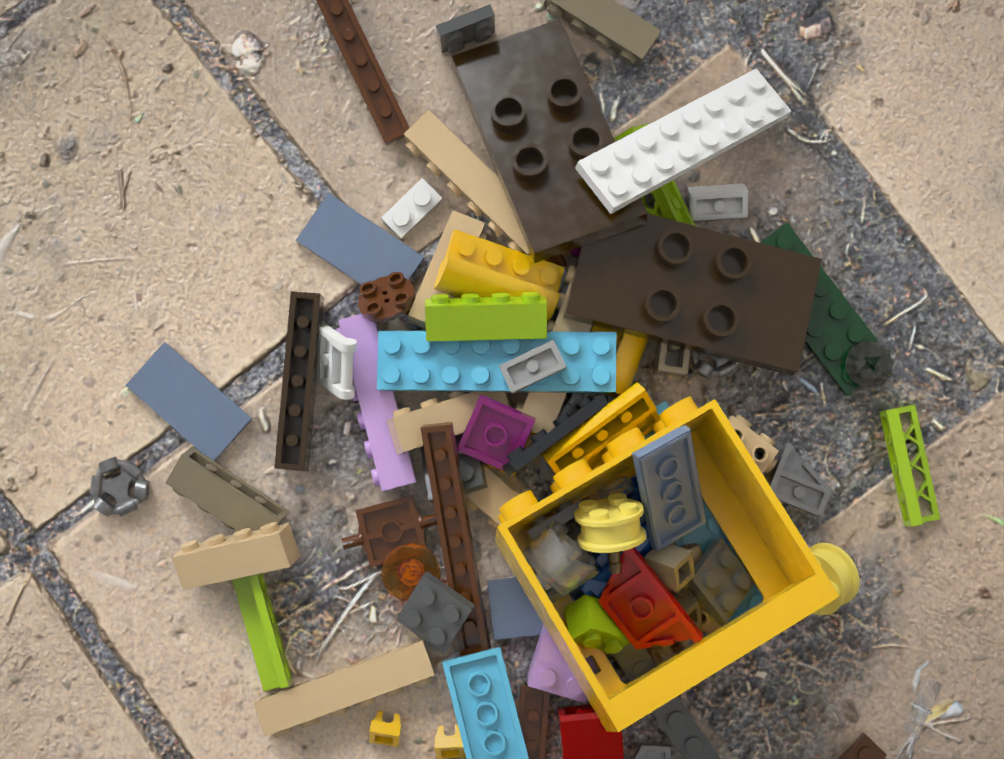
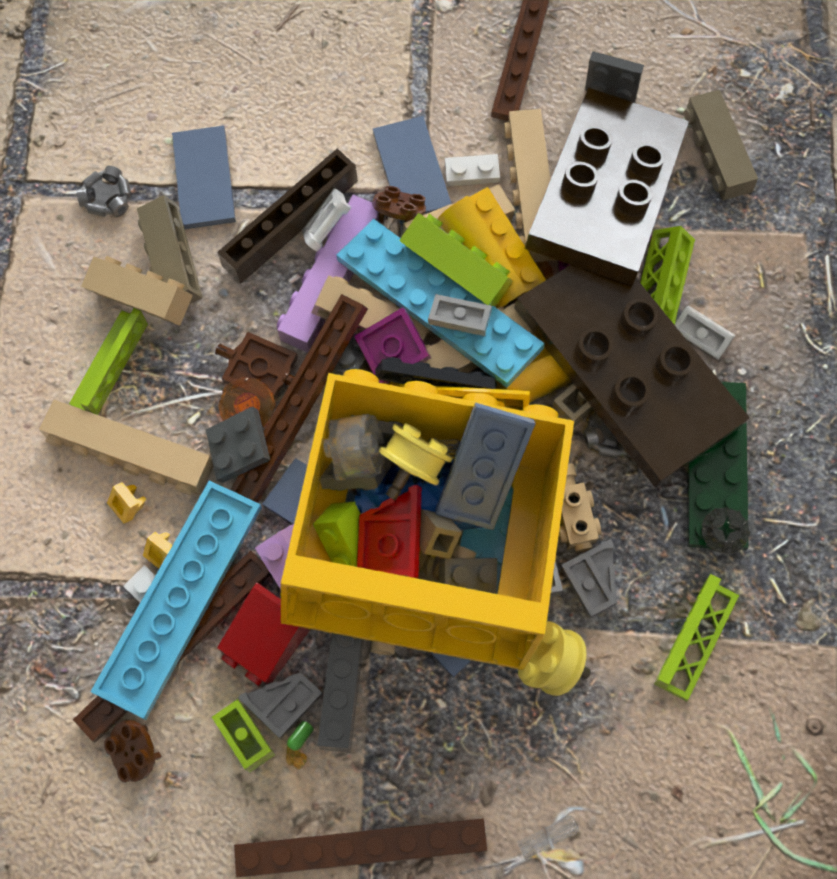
camera: 45 degrees right, 15 degrees down
white plate [575,69,792,214] -> none

